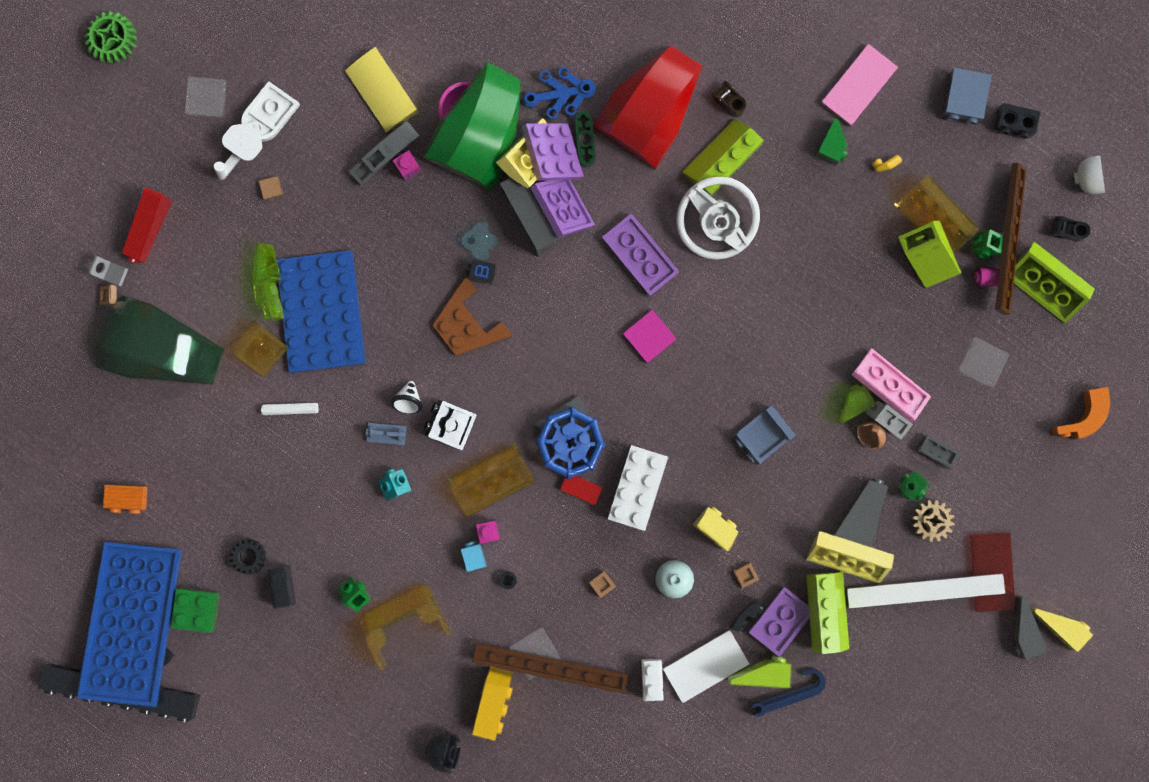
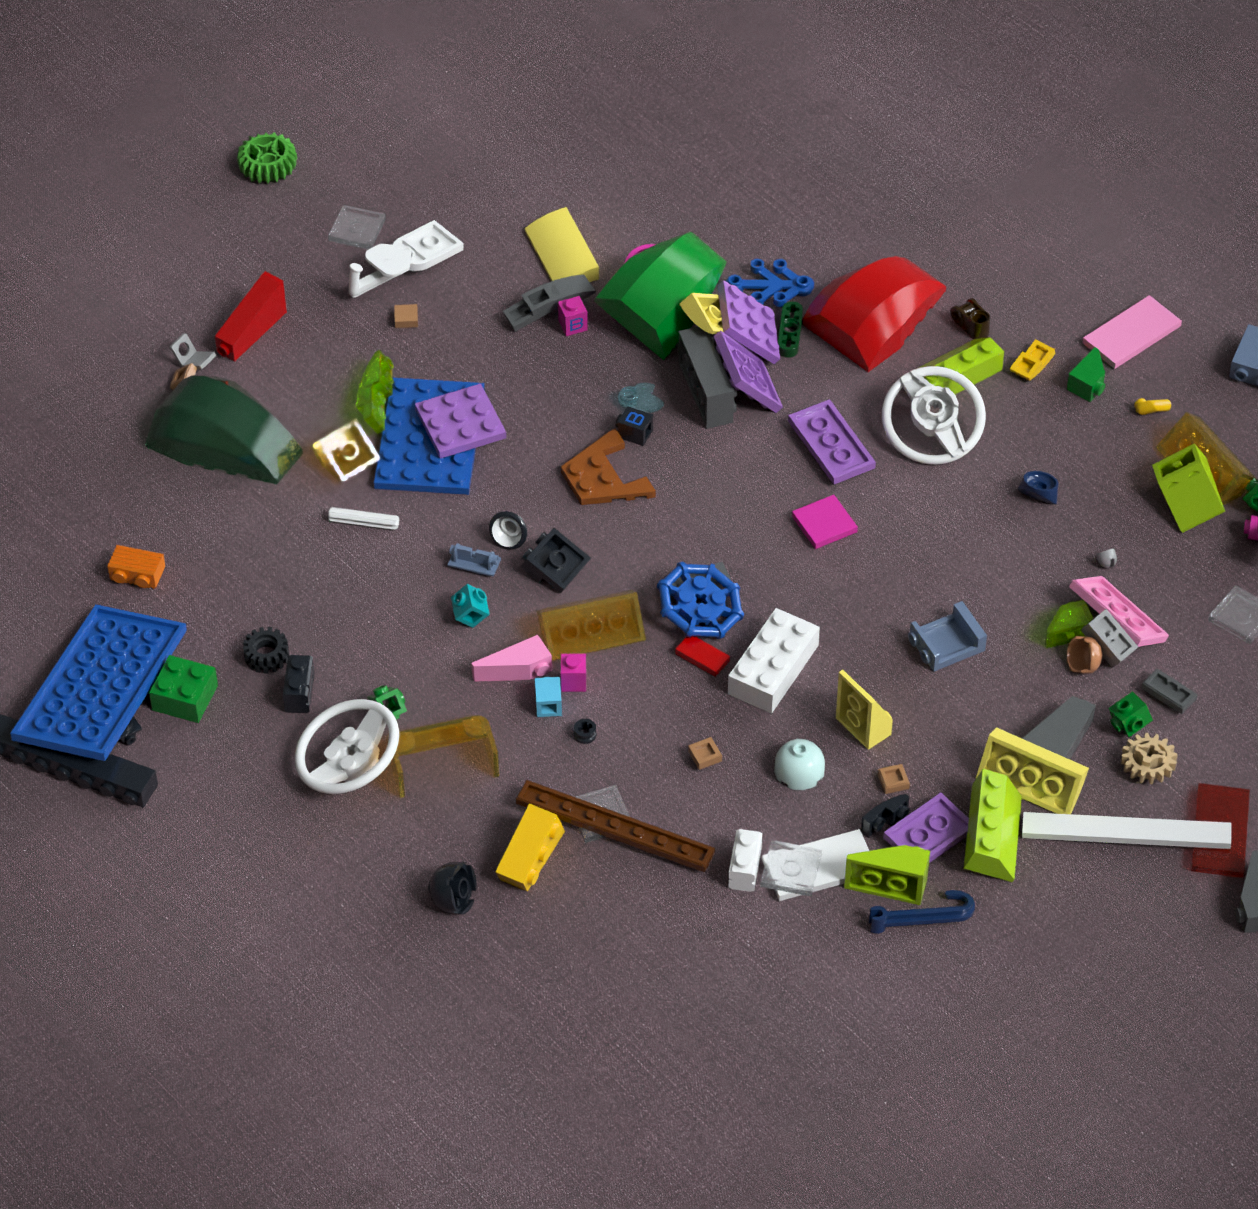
camera: 15 degrees right, 35 degrees down
none -> white piece [295,699,399,794]
none -> medium lavender plate [415,384,506,459]
none -> bright pink slope [471,635,552,682]
none -> clear tile [760,840,822,897]
none -> yellow slope [1010,339,1055,381]
none -> dark blue piece [1018,471,1059,504]
none -> light grey hinge [1096,549,1117,568]

